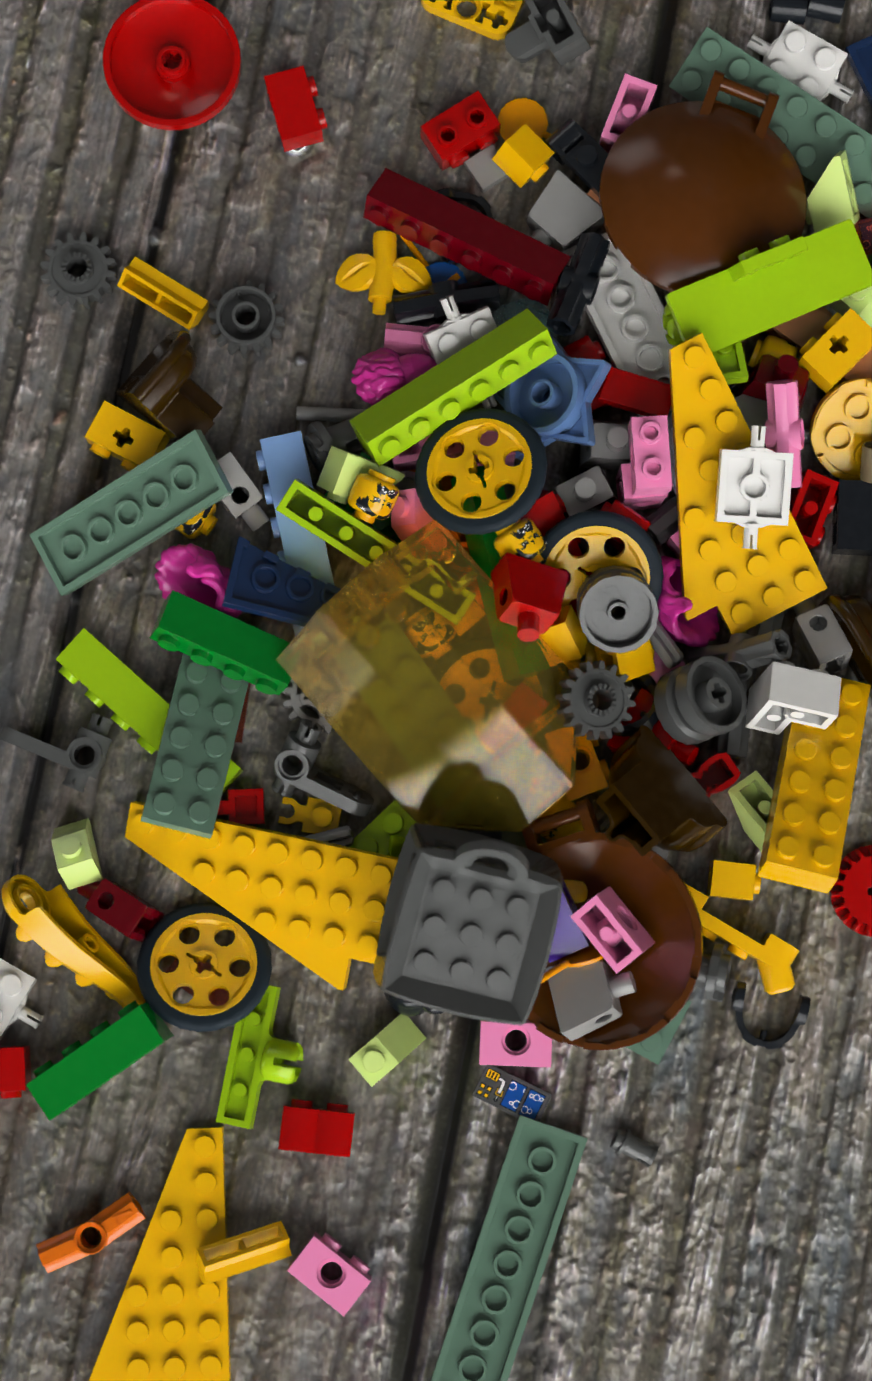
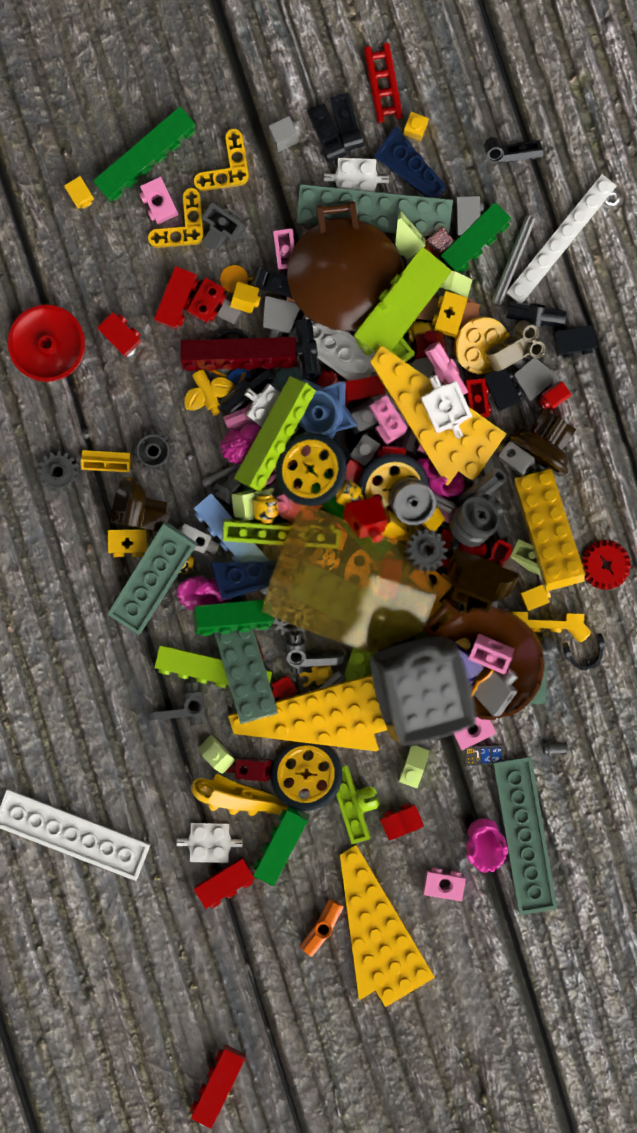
camera: 25 degrees left, 5 degrees up
yellow piece [196,1221,292,1284] -> none
white brick [745,661,842,735] -> none
none -> red brick [154,266,200,330]
none -> dark pink hair [466,818,508,873]

